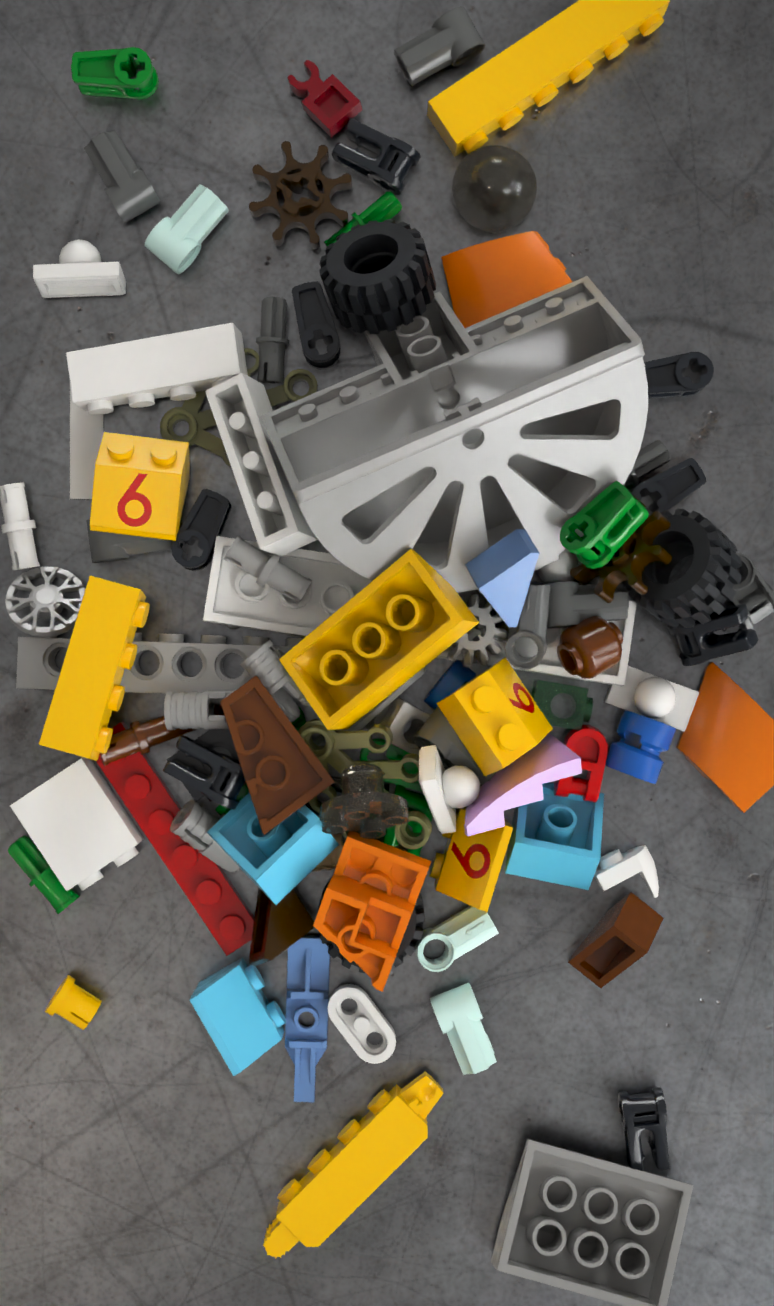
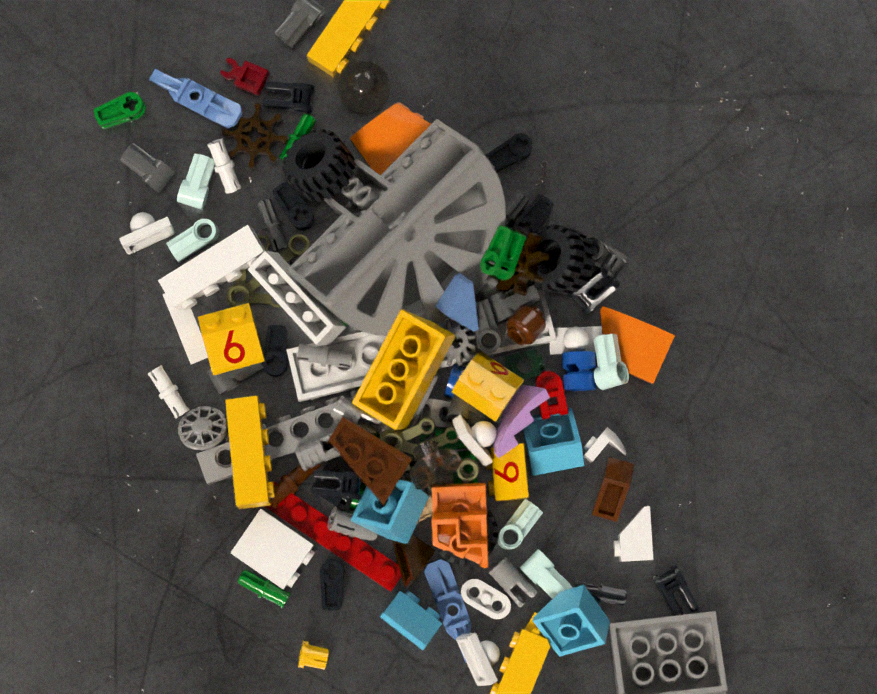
camera: 30 degrees left, 5 degrees down
none -> medium blue piece [149,69,243,128]
none -> light aqua piece [166,219,219,262]
none -> white pin [207,138,241,194]
none -> black piece [320,559,345,611]
none -> white tile [456,633,500,686]
none -> light grey hinge [488,557,537,607]
none -> medium azure slope [533,585,610,657]
none -> black axle [575,581,627,606]
none -> light aqua piece [594,334,629,390]
none -> white slope [613,506,653,562]

